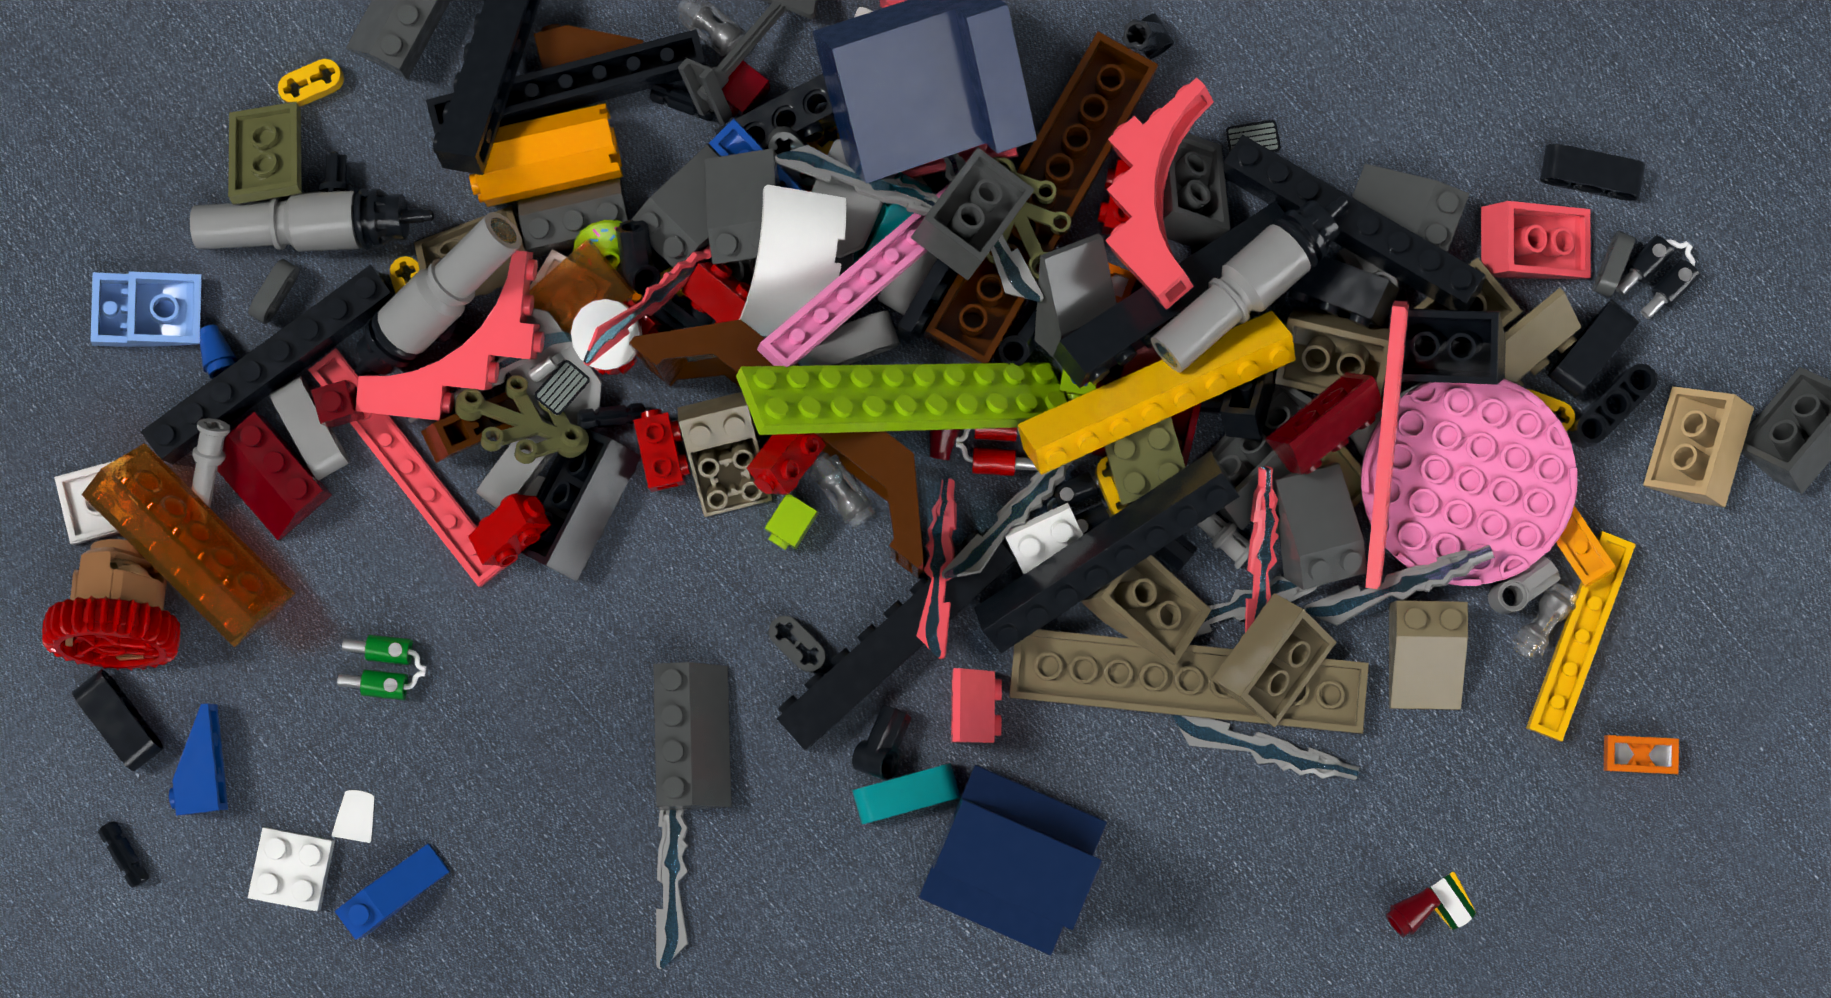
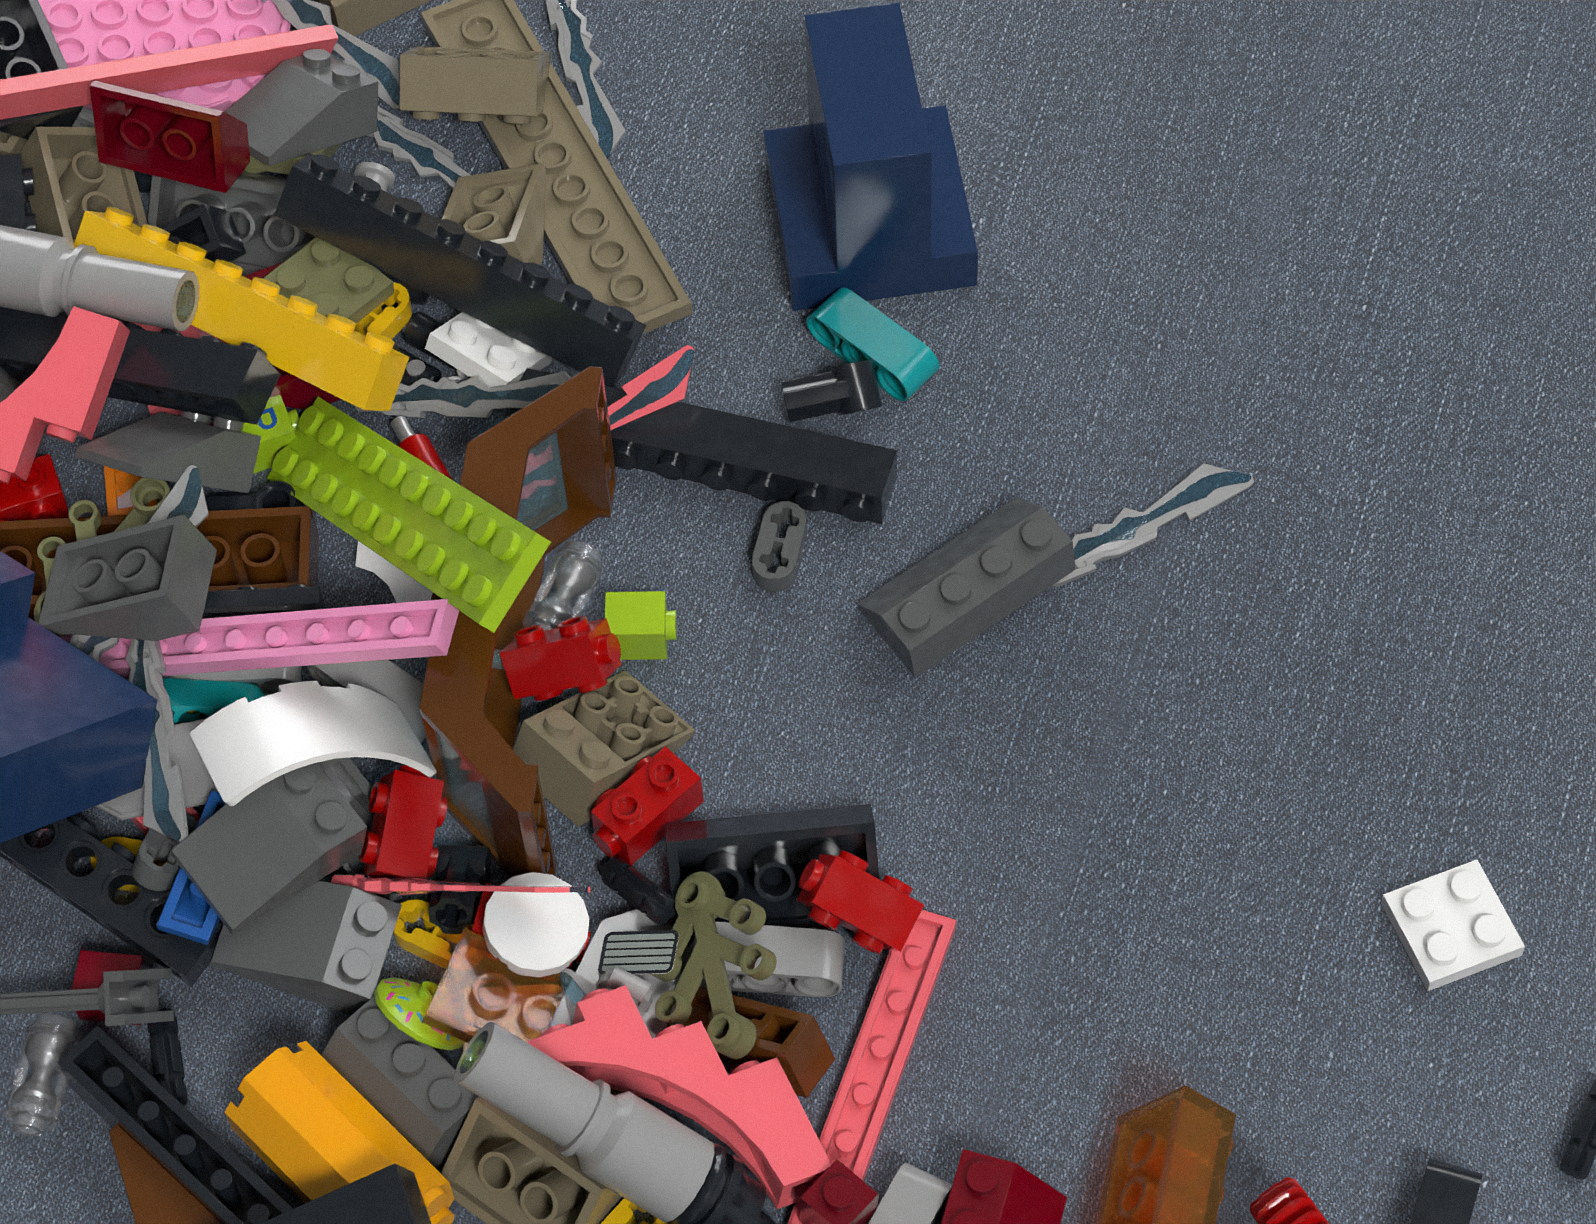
camera: 120 degrees left, 25 degrees down
blue slope [169,703,228,816] -> none
white sticker [332,790,374,843] -> none
blue slope [335,843,450,940] -> none
green piece [337,634,426,700] -> none
black piece [616,220,660,295] -> none
coral slope [951,668,1002,743] -> none
coral sword [1245,466,1279,633] -> none

